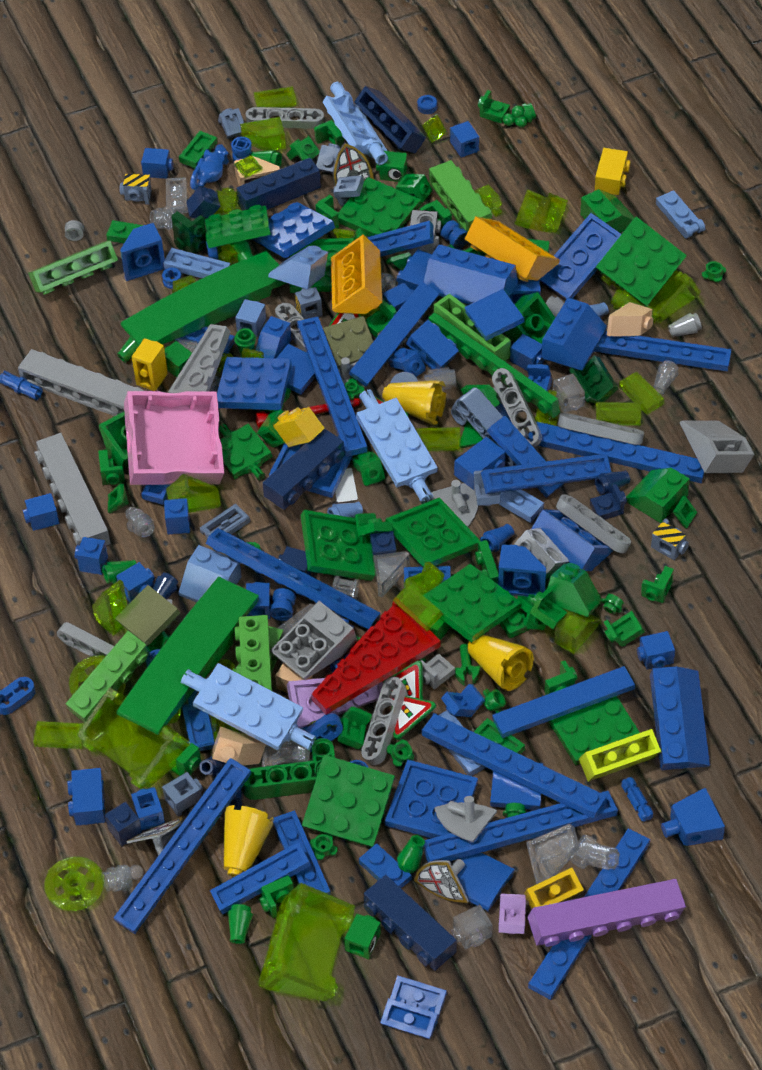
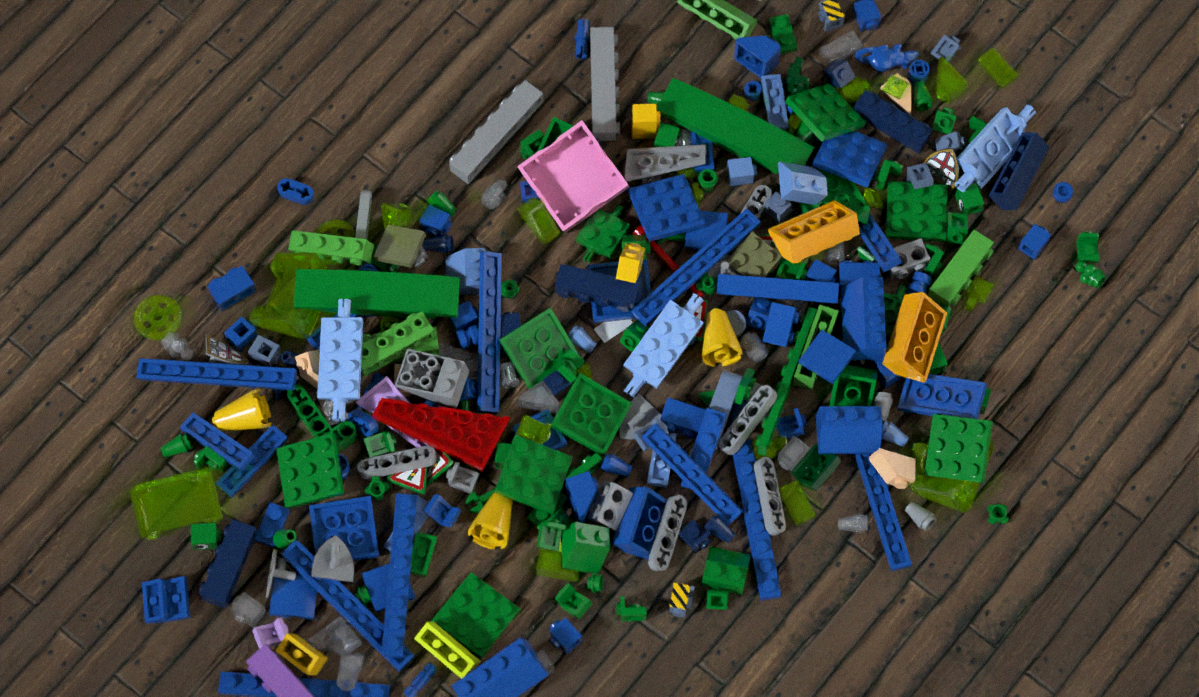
camera: 60 degrees right, 15 degrees up
blue brick [23,493,59,531] -> none
clear neon green tile [33,721,86,749] -> none
blue brick [74,537,108,575] -> none
dark blue brick [105,801,142,847] -> none
green slope [107,484,128,514] -> none
clear piece [150,206,183,230] -> none
blue brick [164,498,190,535] -> none
green bracket [168,743,201,776] -> none
green plate [179,131,218,169] -> none
sand blue tile [200,504,250,539] -> none
light grey beam [246,107,324,129] -> none
blue slope [253,316,292,358] -> none
green plate [309,834,338,861] -> none
clear neon green tile [393,583,443,631] -> none
clear neon green tile [416,427,461,451] -> none
clear neon green slope [422,114,447,143] -> none
green plate [483,689,506,713] -> none
blue tile [492,666,635,738] -> none
blue brick [510,334,545,370] -> none
clear neon green slope [514,189,568,232] -> none
green bracket [545,660,577,695] -> none
green slope [580,189,635,233] -> none
yellow brick [595,148,631,195] -> none
clear neon green tile [619,371,664,414] -> none
medium blue plate [656,190,705,238] -> none
light grey slope [680,421,754,473] -> none

